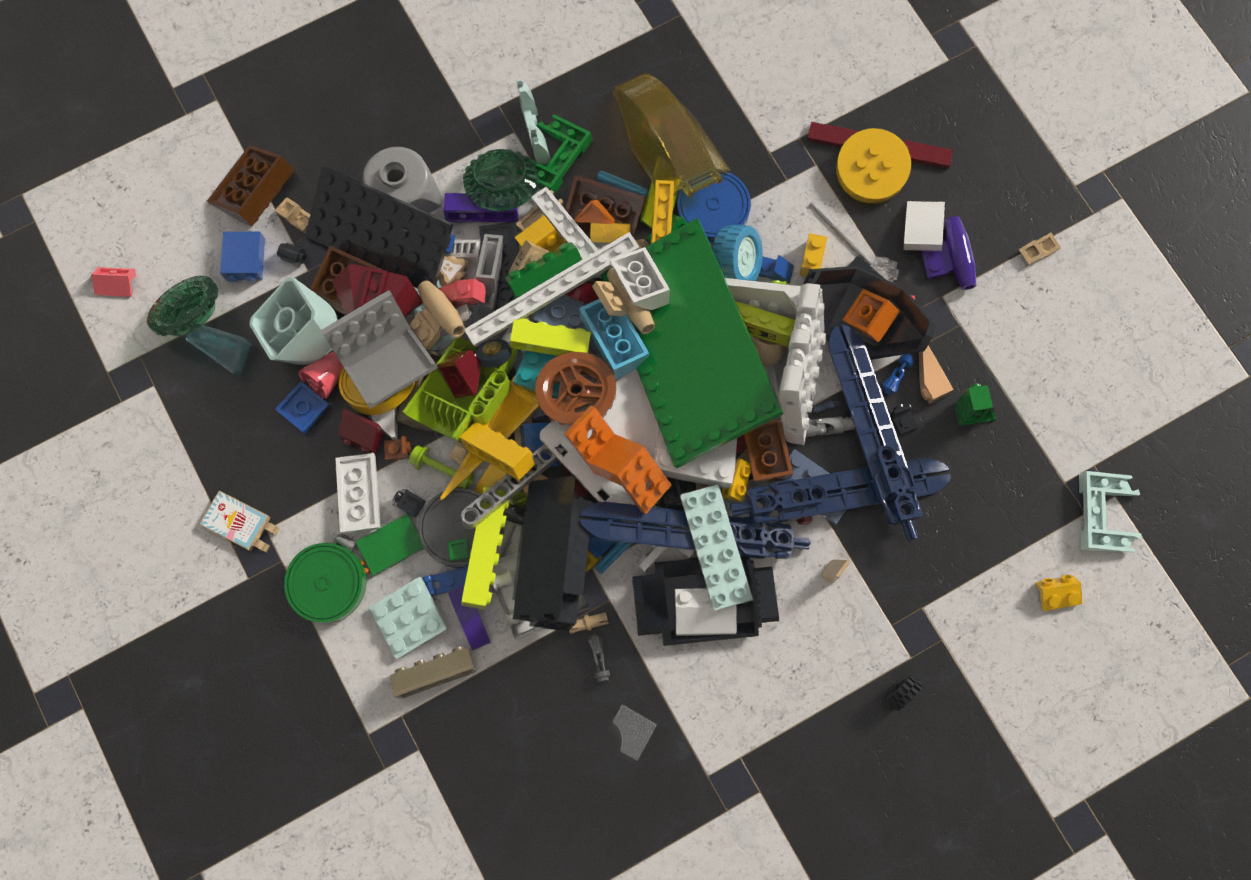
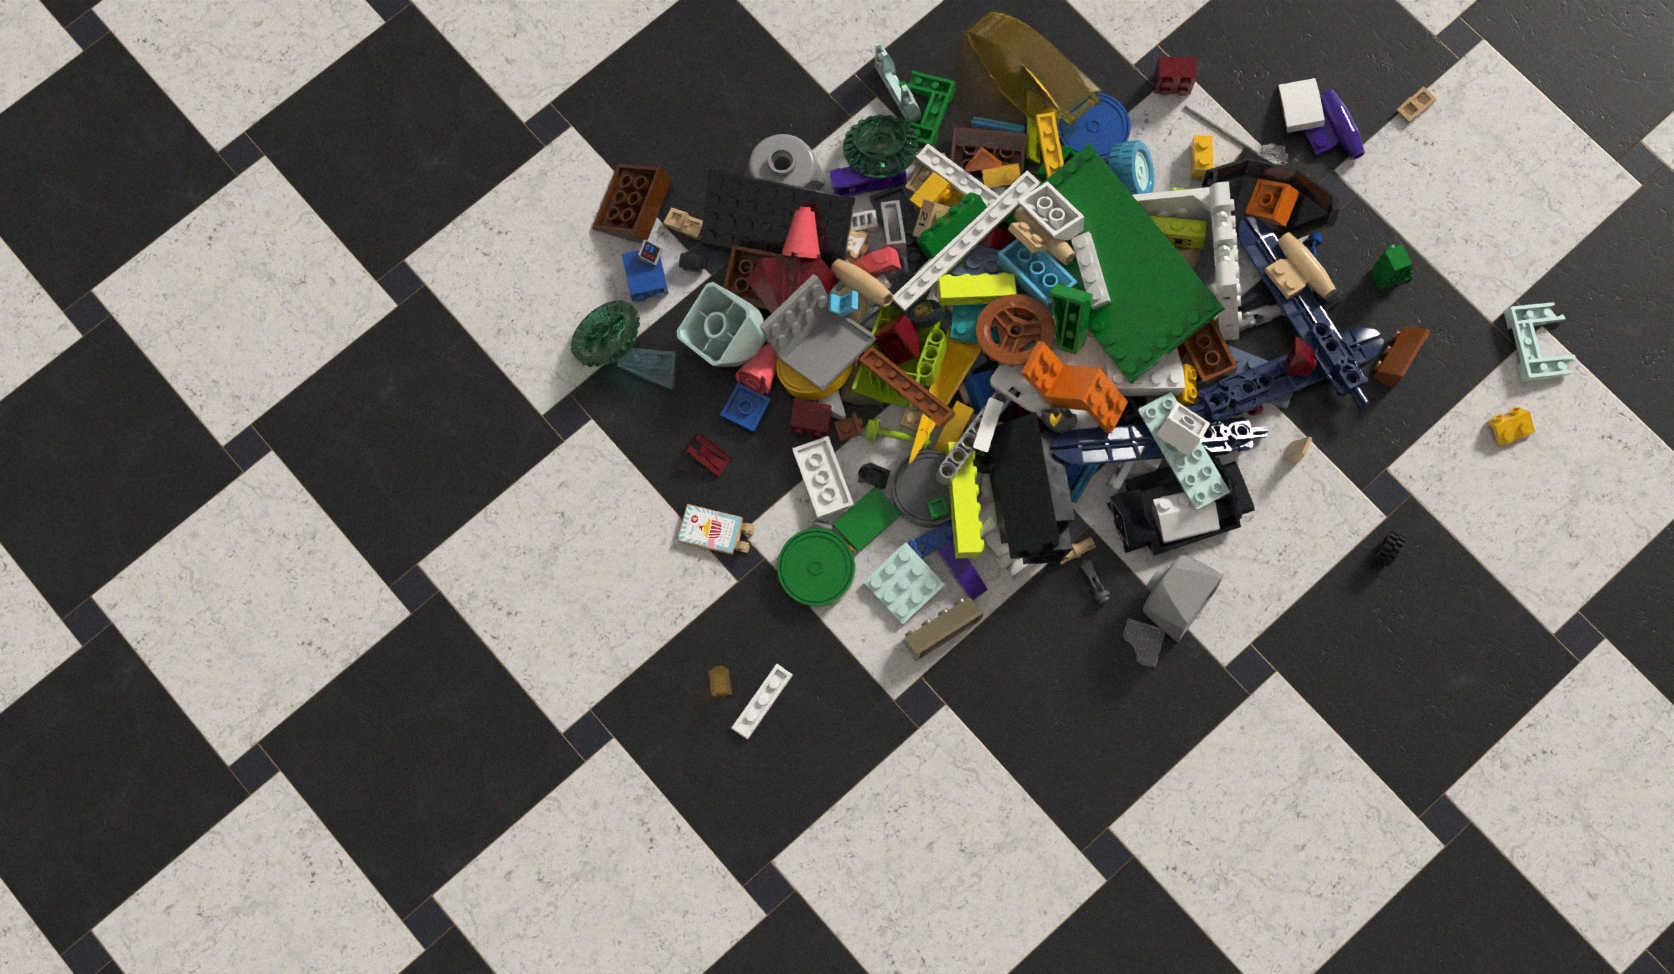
camera: 10 degrees left, 0 degrees up
coral panel [91,267,136,297] -> none
yellow brick [460,422,535,480] -> none
blue slope [758,255,794,284] -> none
dark red tile [807,122,953,169] -> none
yellow brick [836,128,911,203] -> none
light nougat slope [919,345,954,404] -> none
none -> slope [638,240,663,266]
none -> dark red piece [682,433,733,477]
none -> clear yellow brick [709,666,732,697]
none -> white tile [731,664,793,740]
none -> coral cone [782,207,820,258]
none -> medium azure bracket [828,290,859,317]
none -> dark orange plate [859,346,955,428]
none -> white sticker [973,398,1003,452]
none -> dark grey hair [1040,408,1078,433]
none -> green wedge [1048,283,1093,354]
none -> white plate [1071,231,1111,309]
none -> light grey piece [1143,555,1224,642]
none -> dark red brick [1154,57,1197,96]
none -> white slope [1156,402,1210,456]
none -> tan plate [1265,232,1336,300]
none -> dark red slope [1286,337,1317,377]
none -> dark orange slope [1373,326,1430,389]

